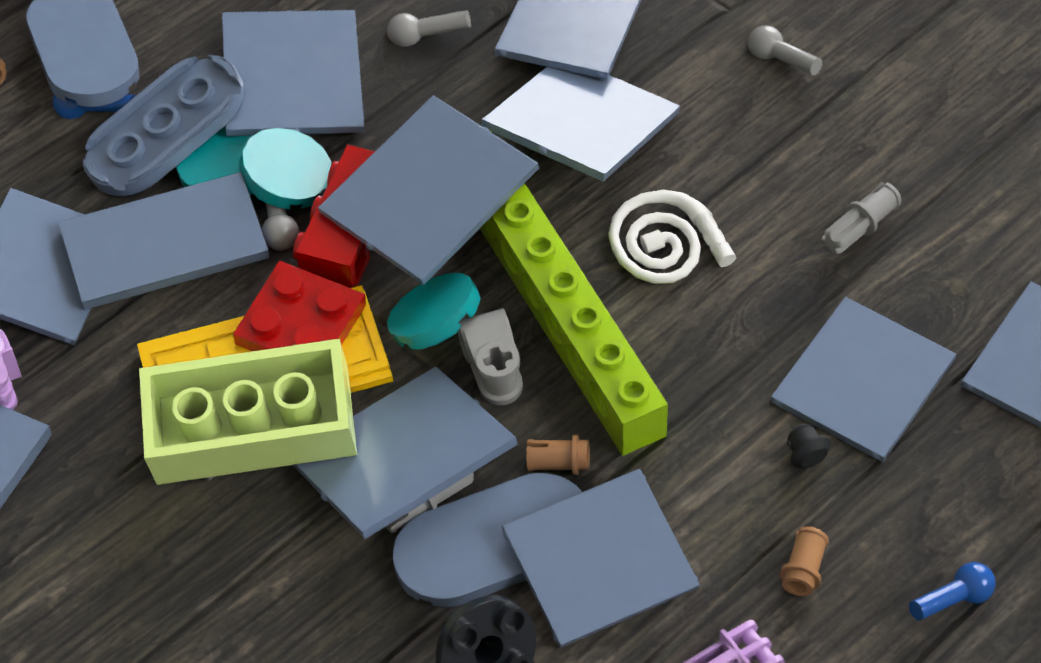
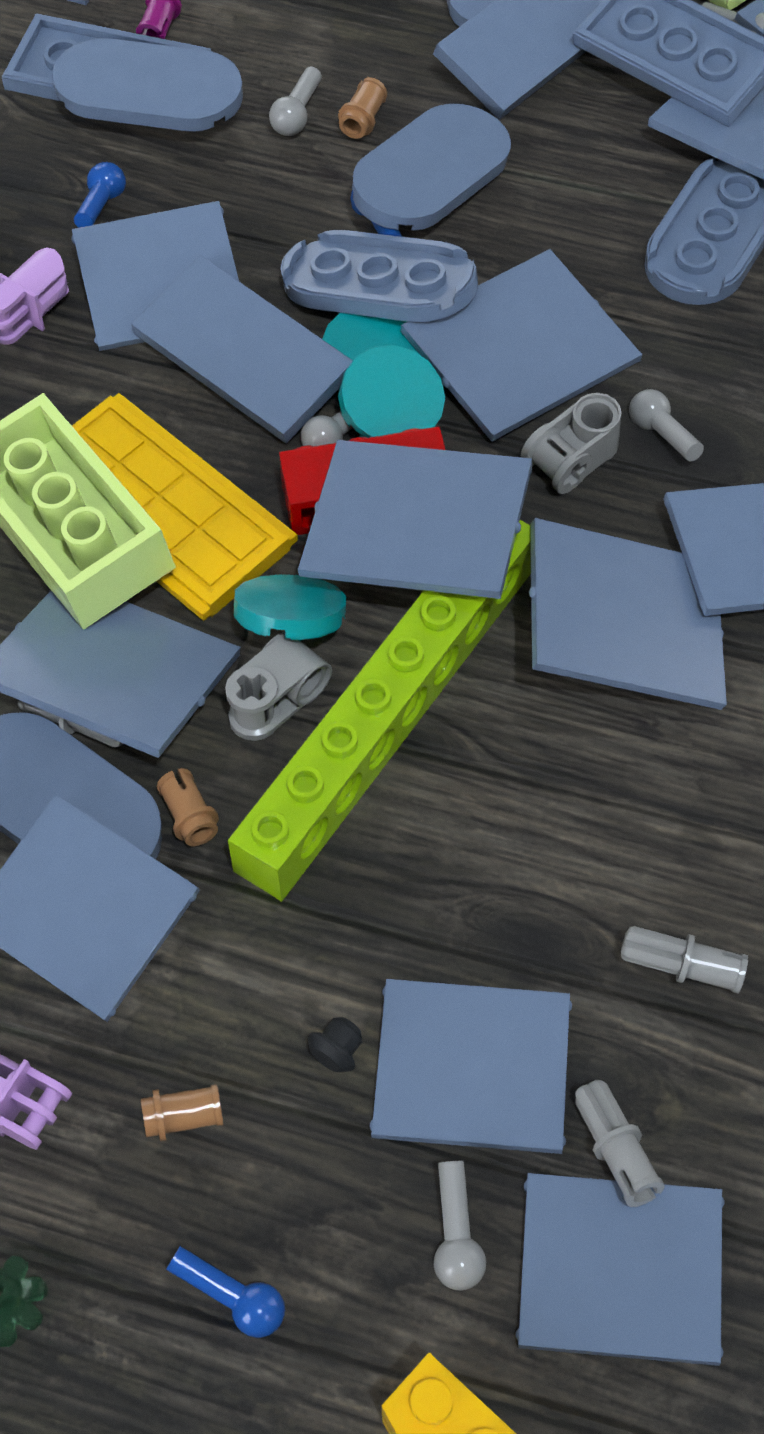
camera: 60 degrees right, 5 degrees up
red plate [233,260,366,351] -> none
white piece [608,190,736,284] -> none
none -> light grey bar [434,1161,486,1291]
none -> light grey piece [520,393,622,494]
none -> light grey axle [575,1080,665,1207]

